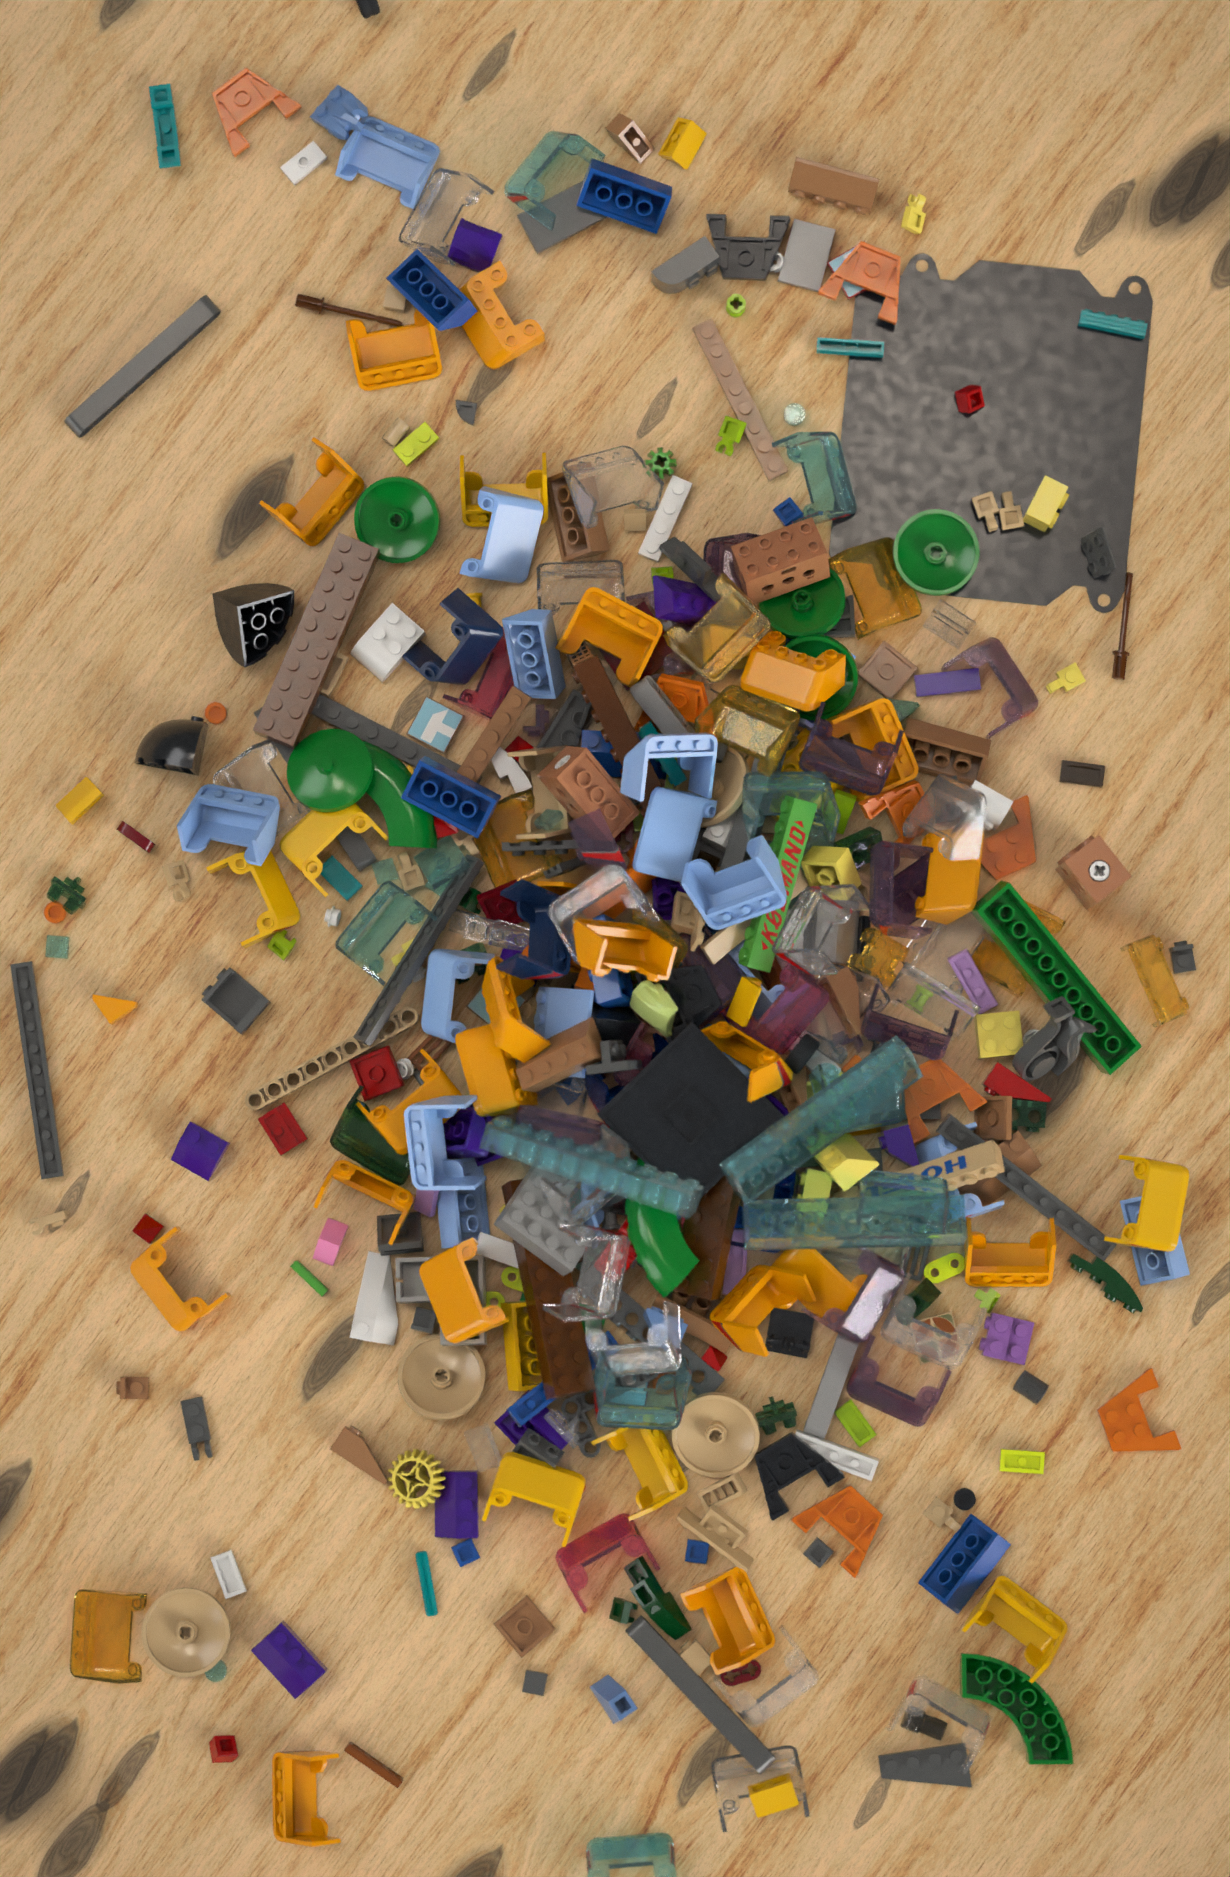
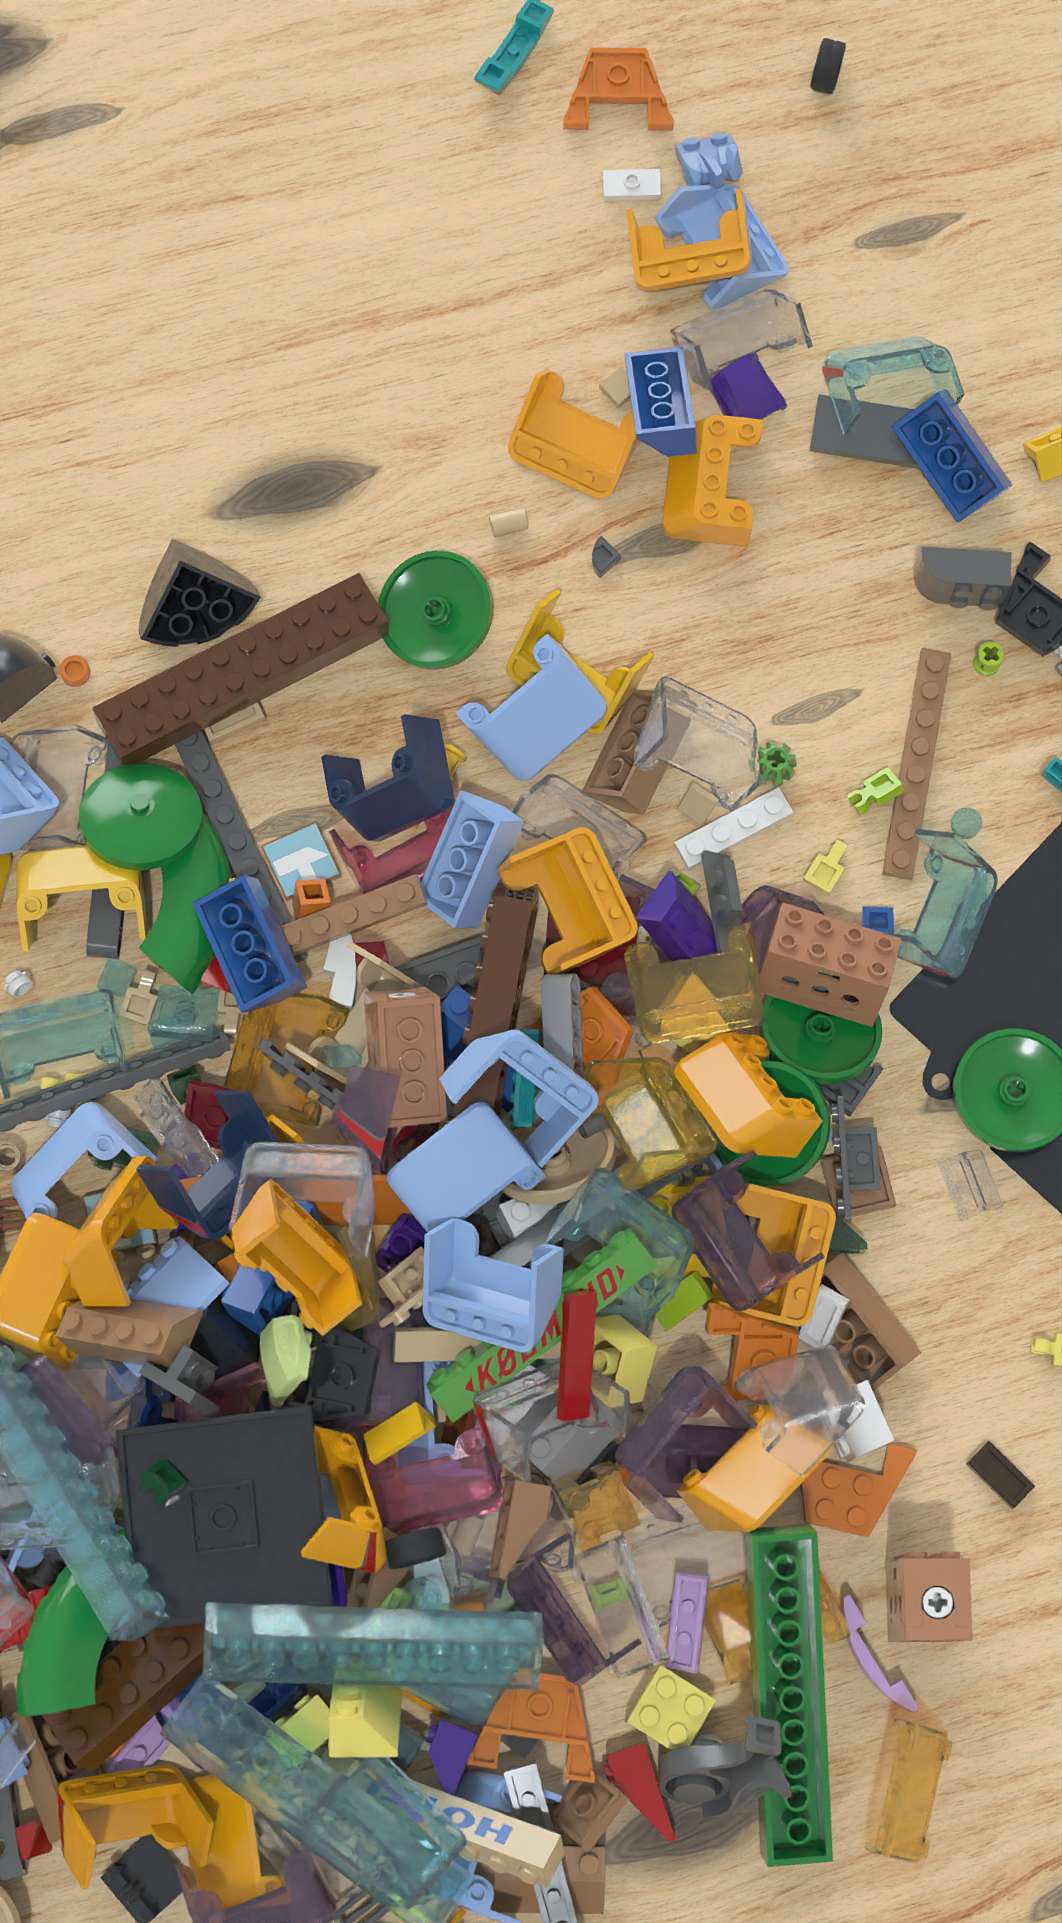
camera: 35 degrees right, 10 degrees down
dark grey beam [64,295,221,438] -> none
light orange windscreen [259,437,364,546] -> none
reddish brown piece [295,294,403,327] -> none
teal tile [321,855,363,901] -> none
white brick [350,603,426,683] -> none
neon yellow plate [393,422,439,467] -> none
bracket [523,705,549,737] -> none
dark grey tile [543,856,586,879] -> none
medium nougat slope [605,113,655,164] -> none
clear yellow windscreen [828,537,922,640] -> none
clear green brick [833,826,886,870] -> none
tile [914,668,981,697] -> none
windscreen [941,637,1038,740] -> none
clear green brick [1012,1099,1047,1132] -> none
dark grey bracket [1169,941,1196,974] -> none
none -> dark green tile [140,1459,187,1507]
none -> orange brick [292,878,331,920]
none -> red tile [556,1290,597,1422]
none -> light orange windscreen [627,188,752,292]
none -> white tile [799,1284,850,1352]
none -> light yellow plate [803,839,848,896]
none -> dark grey bracket [831,1096,881,1223]
none -> lavender slope [840,1595,919,1712]

